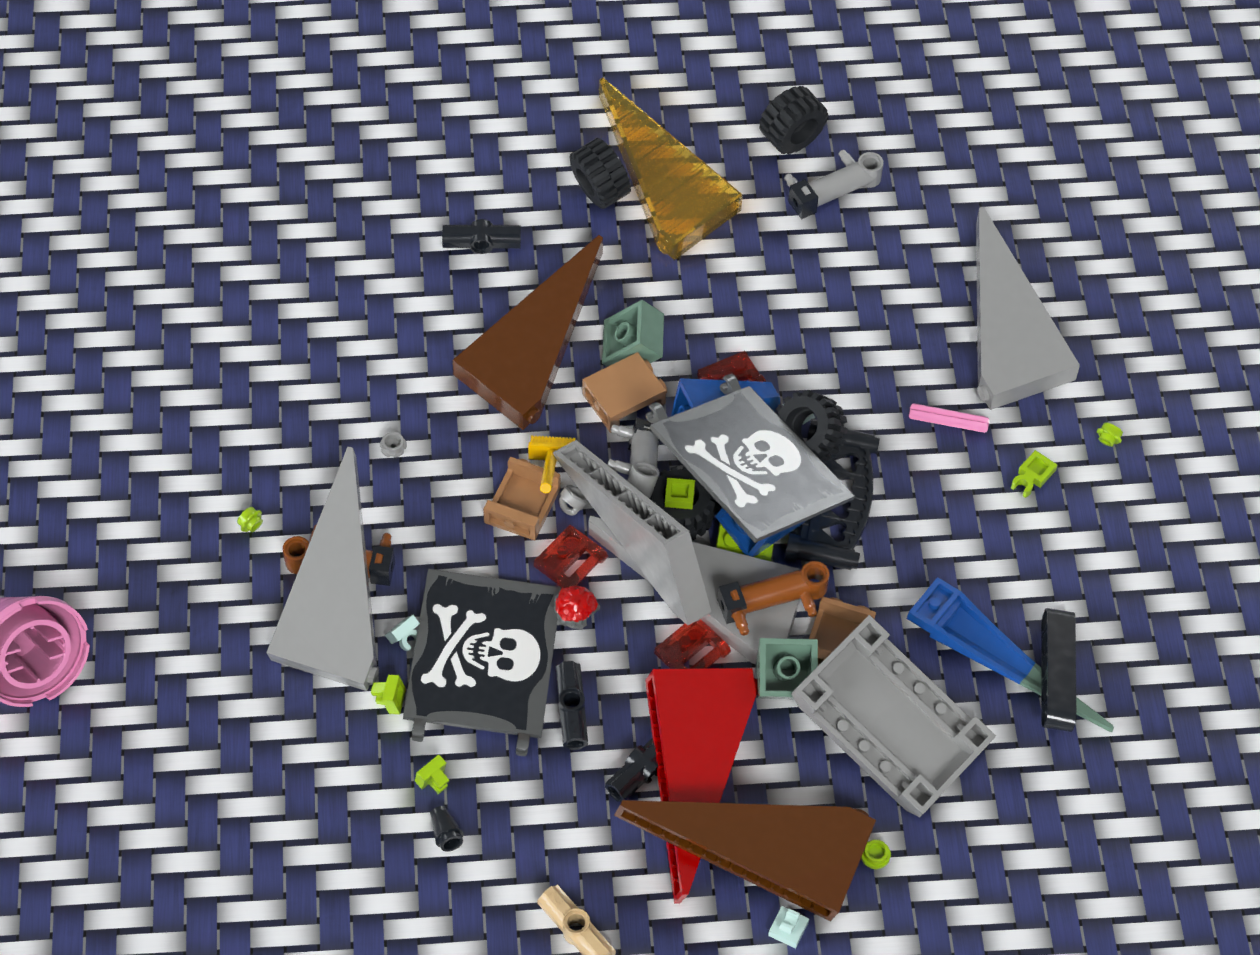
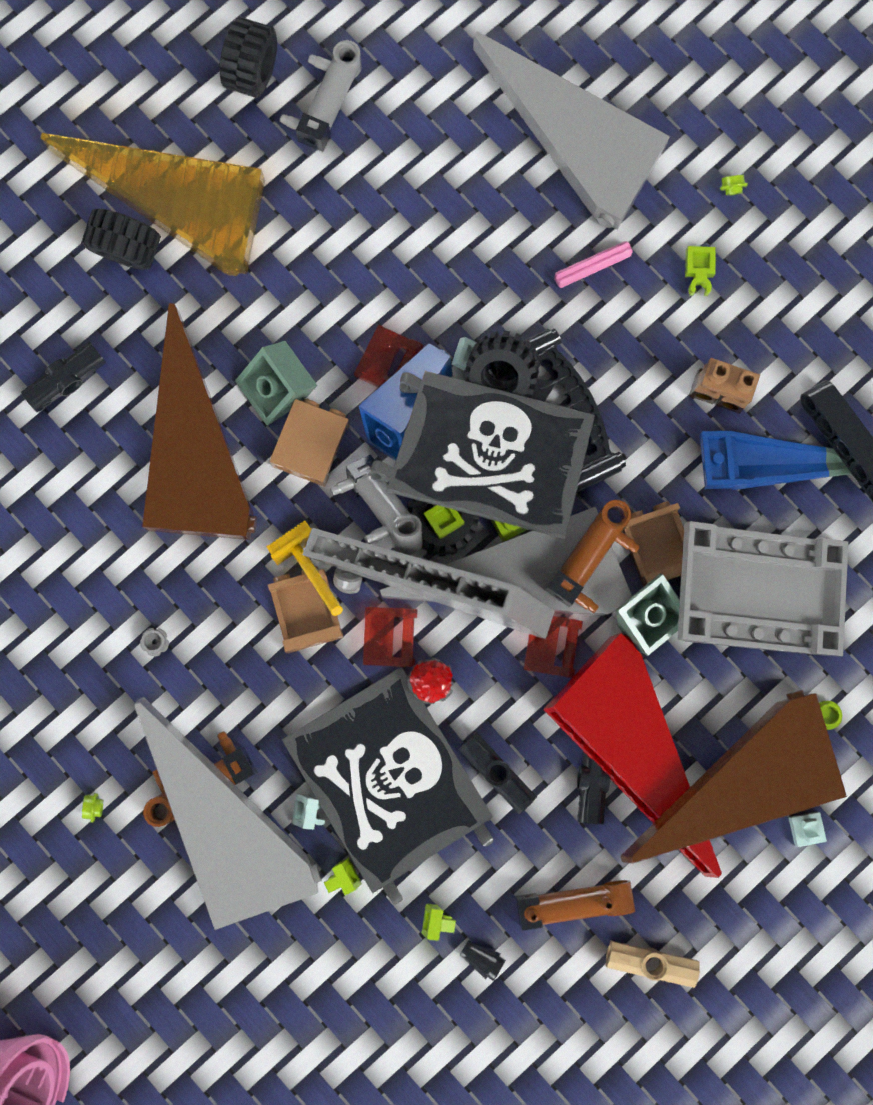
camera: 40 degrees left, 25 degrees up
none -> dark orange piece [516,880,635,931]
none -> medium nougat hips [689,358,760,414]

